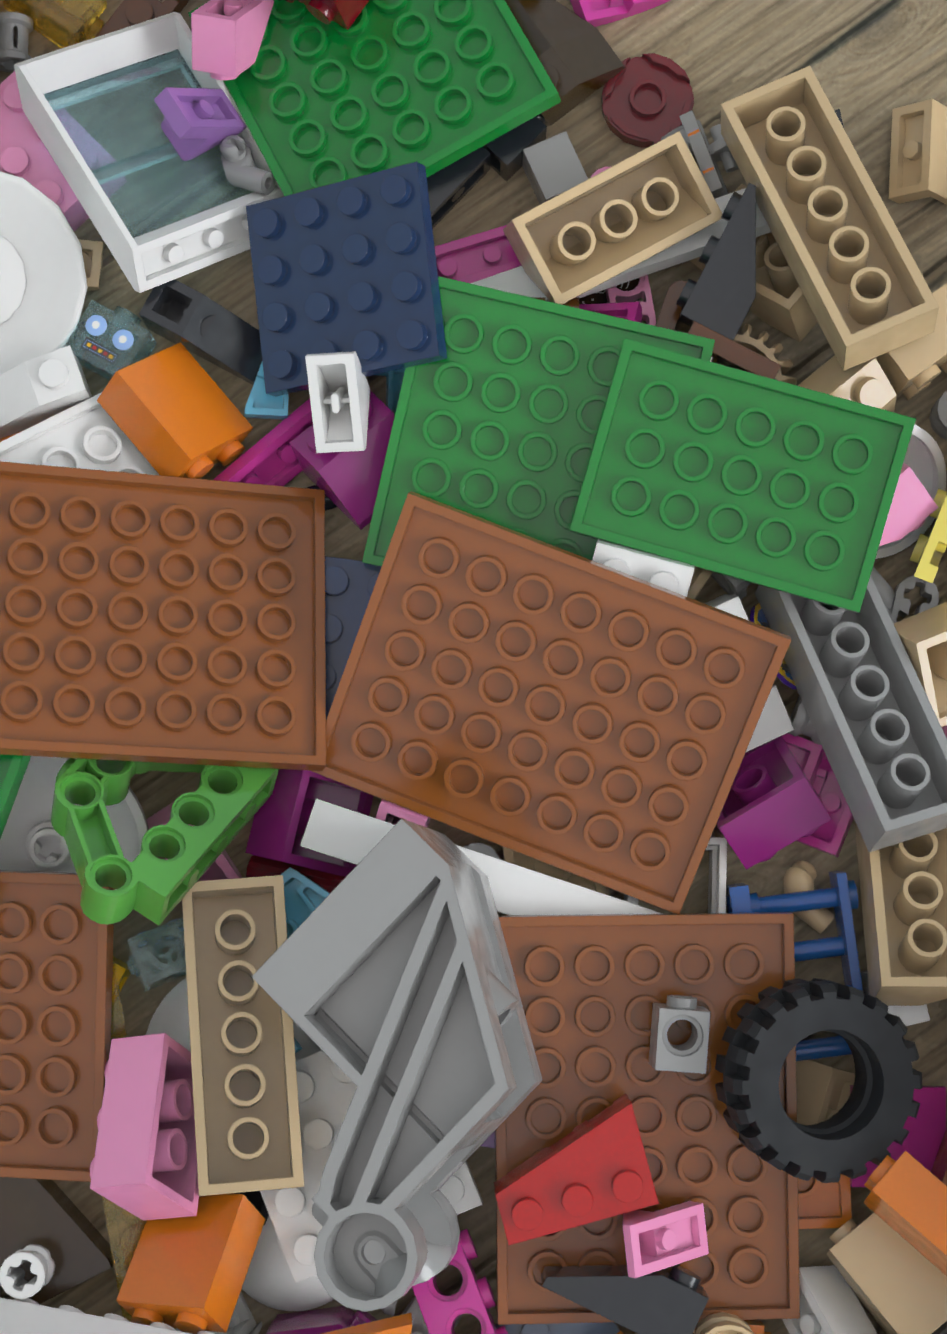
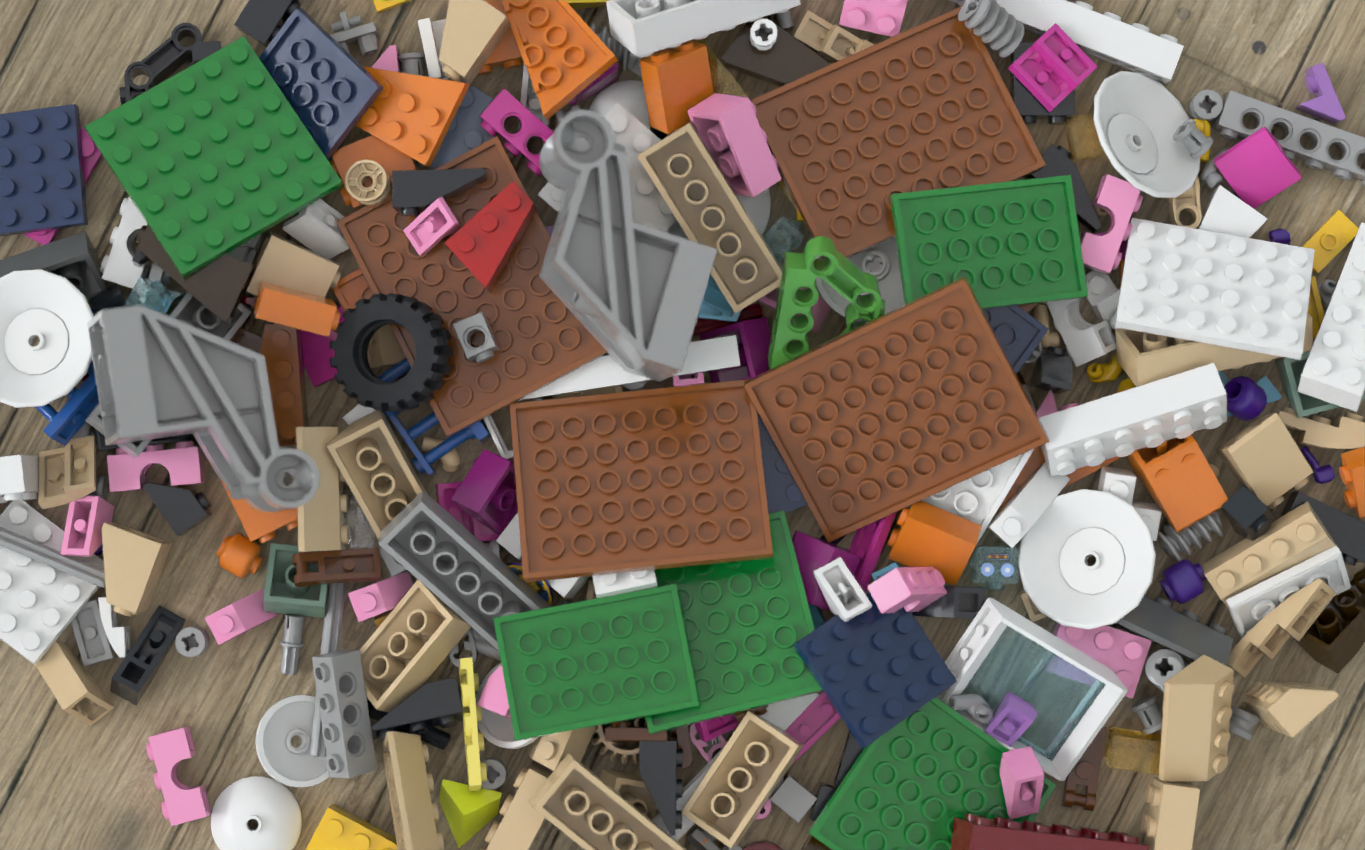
camera: 150 degrees right, 5 degrees up
none -> bright pink arch [867,567,947,613]

